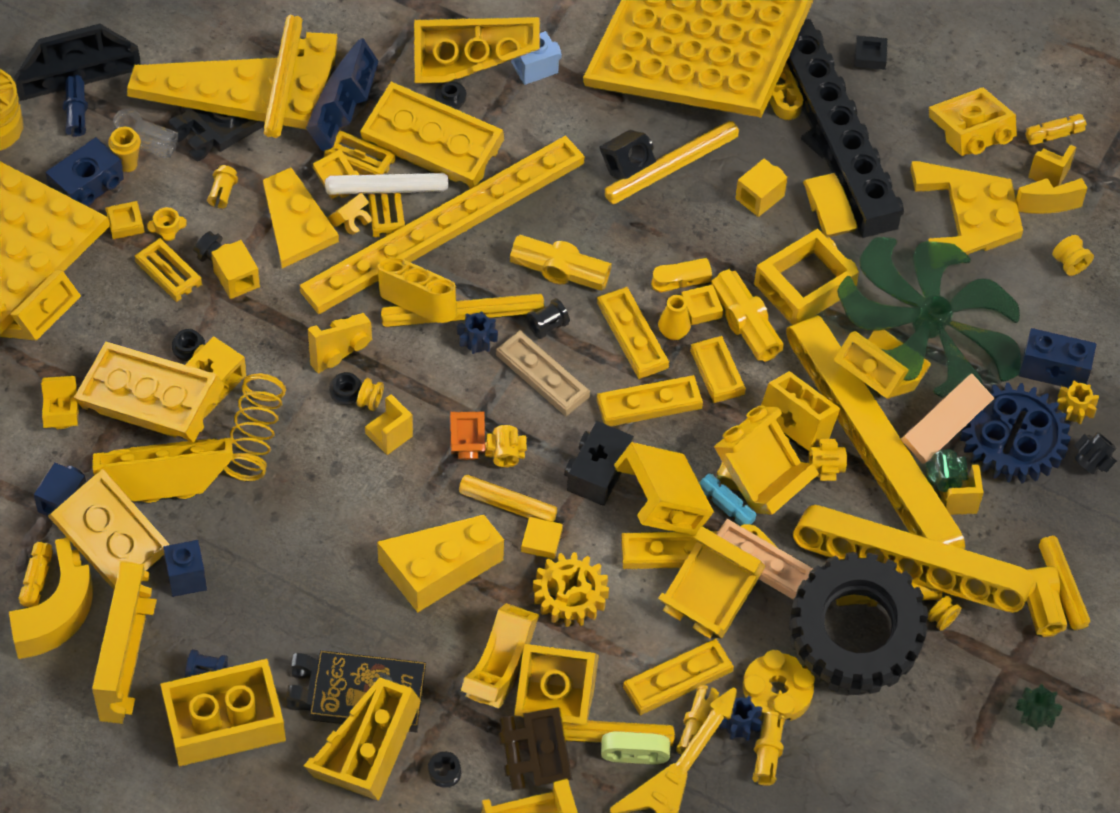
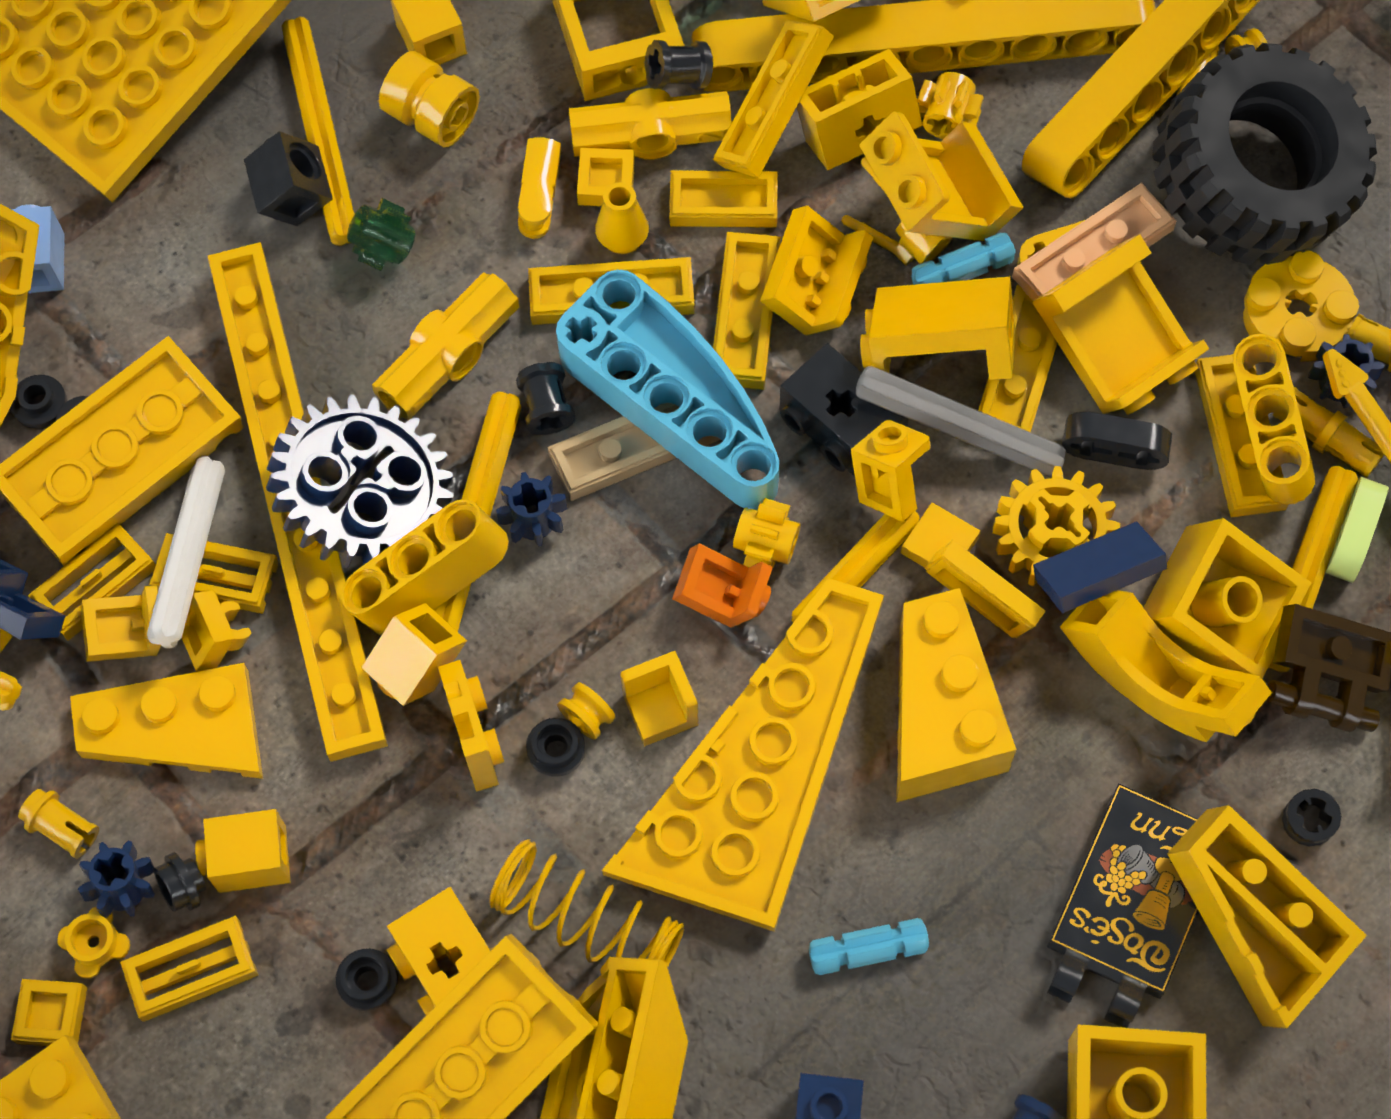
camera: 65 degrees left, 10 degrees up
none -> dark blue gear [78,840,155,918]
none -> gear [266,395,454,568]
none -> clear green gear [347,198,415,271]
none -> yellow brick [361,603,467,706]
none -> yellow wheel [378,51,480,148]
none -> medium azure beam [556,270,780,510]
none -> yellow wing [602,578,884,932]
none -> black bush [644,40,713,90]
none -> yellow tile [713,19,834,178]
none -> yellow bracket [760,205,873,336]
none -> medium azure axle [809,918,929,975]
none -> yellow bracket [851,420,931,522]
none -> light grey axle [856,366,1066,477]
none -> yellow tile [924,540,1046,638]
none -> dark blue tile [1033,521,1167,613]
none -> black beam [1062,412,1172,470]
none -> yellow beam [1233,334,1315,504]

